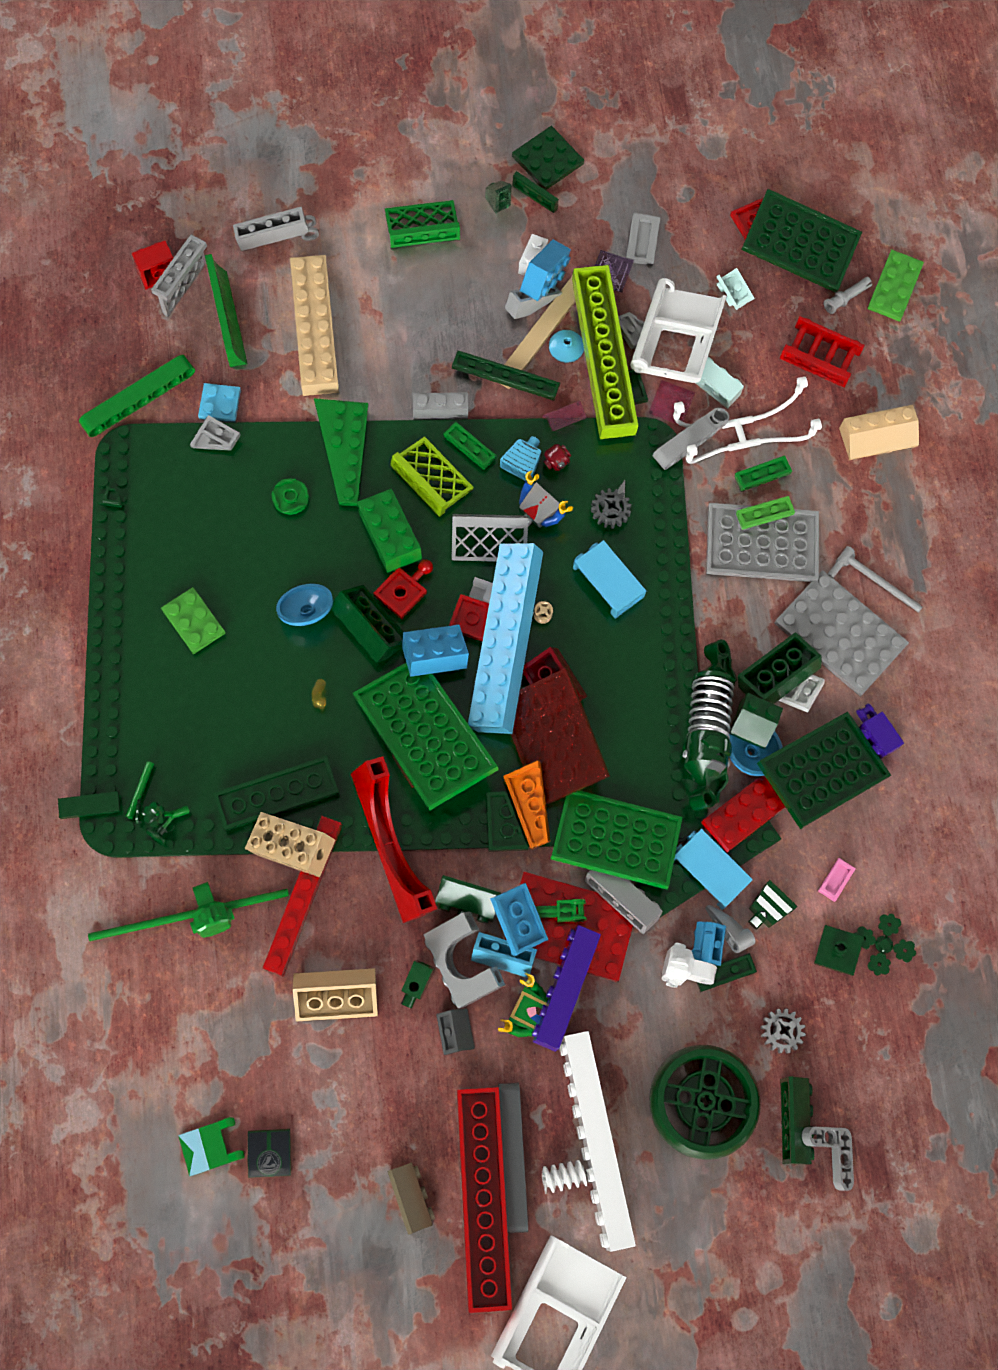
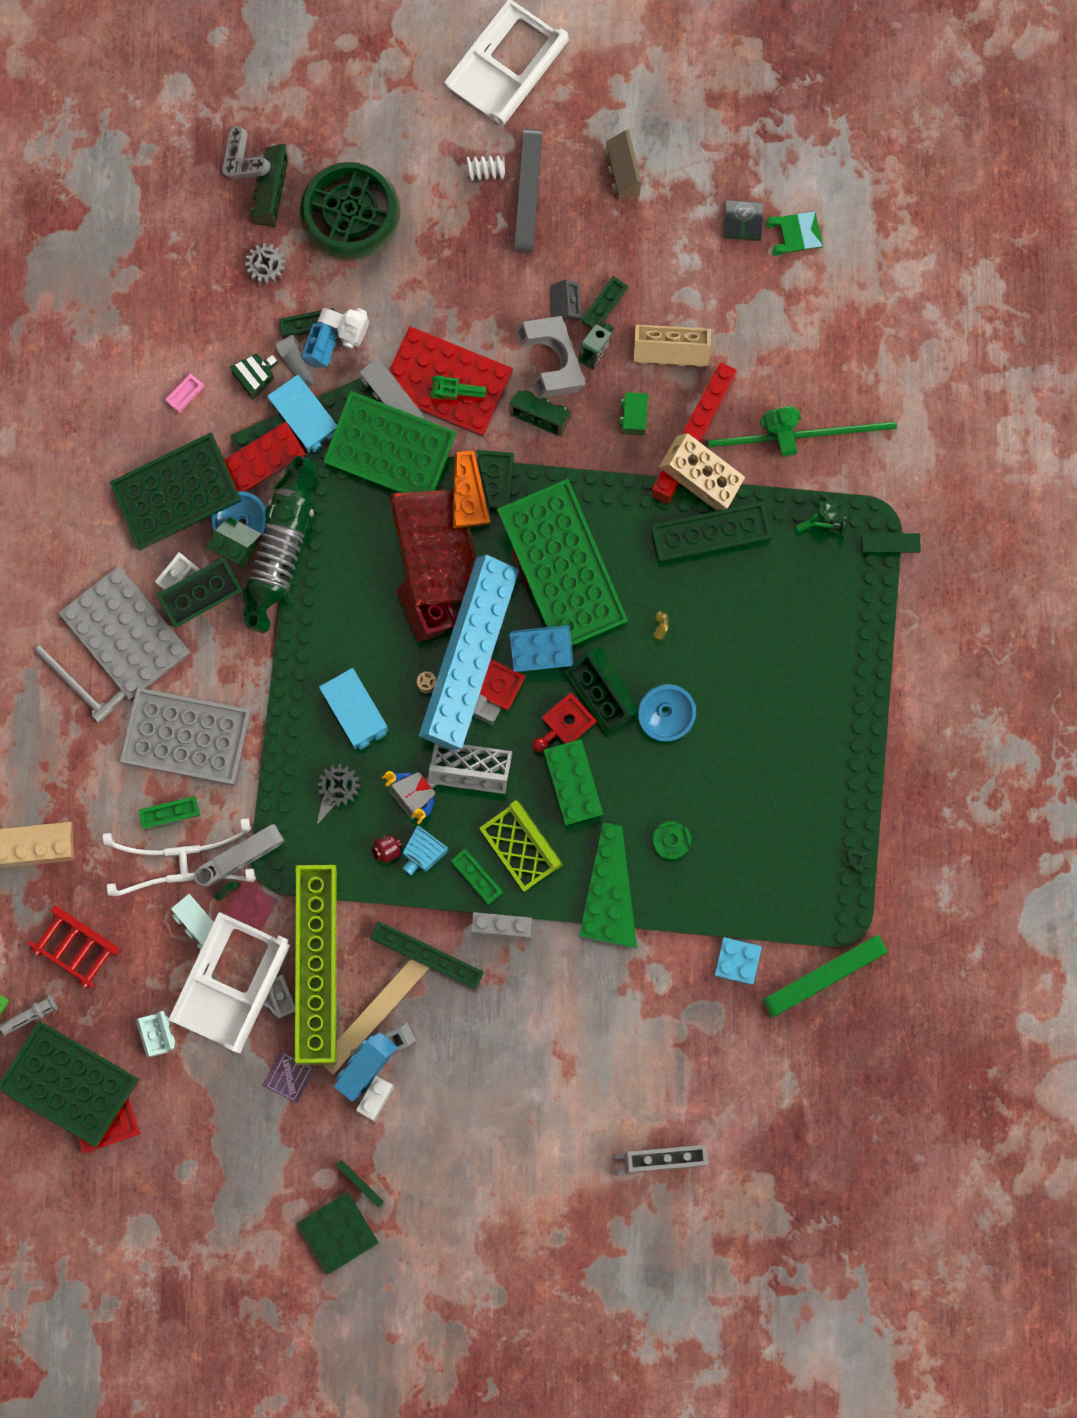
camera: 165 degrees left, 5 degrees up
green bar [126,761,154,819] -> none
red brick [131,241,173,290] -> none
light grey fence [151,235,207,317] -> none
bright green plate [161,587,226,655] -> none
light grey wing [190,415,241,450] -> none
green arch [205,254,248,368] -> none
tan brick [290,255,339,396] -> none
red arch [351,756,437,923] -> none
green fence [385,200,460,248] -> none
red brick [457,1087,512,1313] -> none
medium azure brick [471,932,537,978] -> none
clear green slope [485,181,512,214] -> none
dark azure plate [490,883,548,956] -> none
torso [498,973,548,1038] -> none
dark purple brick [532,925,601,1051] -> none
clear pink panel [543,401,587,431] -> none
medium azure dish [549,330,584,363] -> none
white brick [559,1031,636,1252] -> none
light grey piece [626,213,661,264] -> none
dark green tile [628,369,648,405] -> none
bright green plate [736,496,795,530] -> none
dark green tile [814,925,864,976] -> none
dark green plant [853,913,916,976] -> none
dark purple brick [856,703,904,759] -> none
none -> dark green tile [214,881,240,902]
none -> dark green plate [581,276,629,329]
none -> green brick [619,392,648,436]

